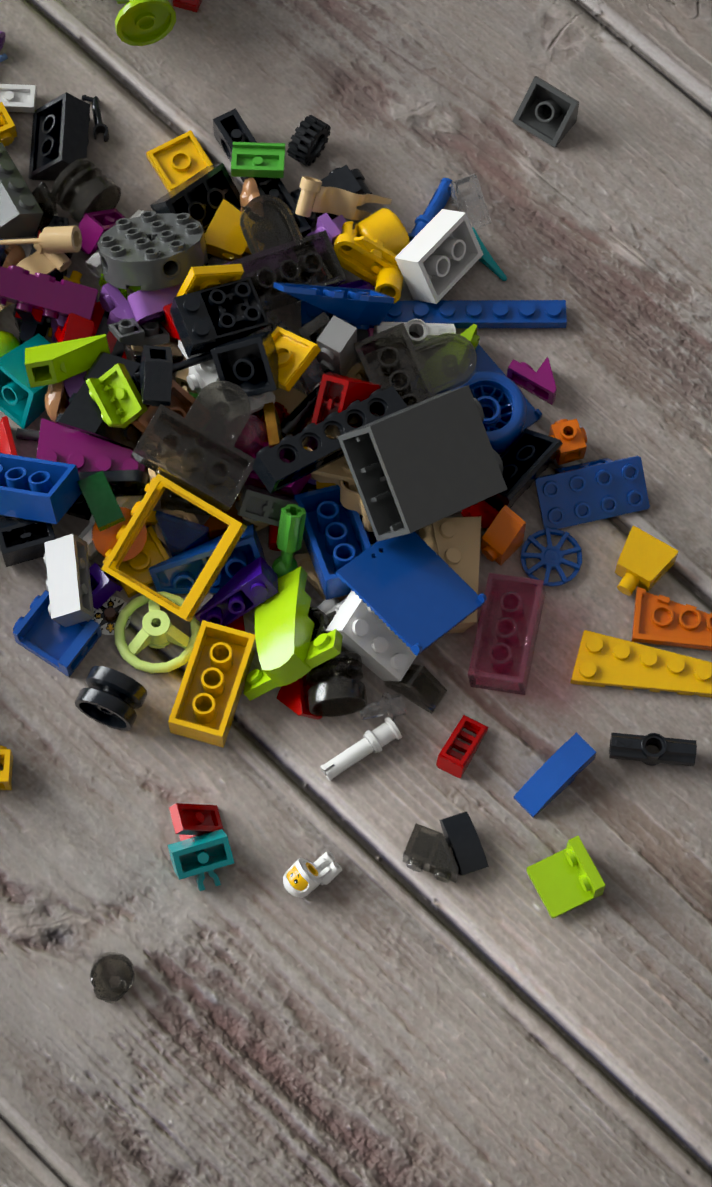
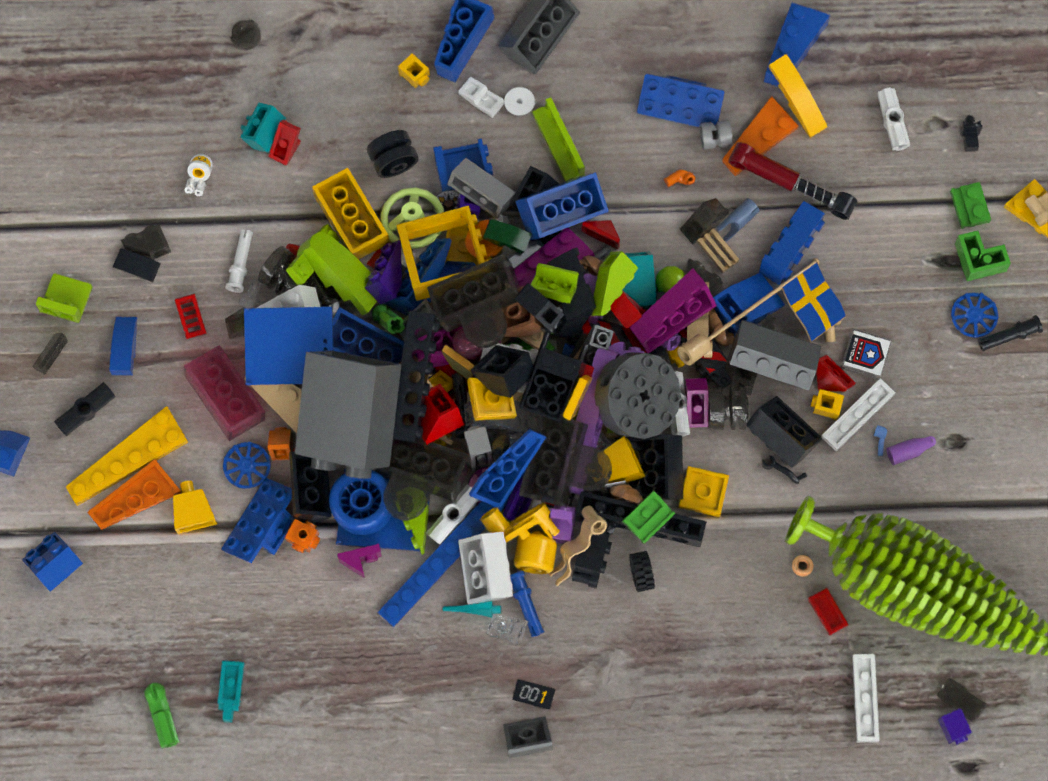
camera: 135 degrees right, 5 degrees up
none -> clear smoke slope [33,333,68,375]
none -> black sticker [513,679,555,710]
none -> light nougat plate [792,555,814,577]

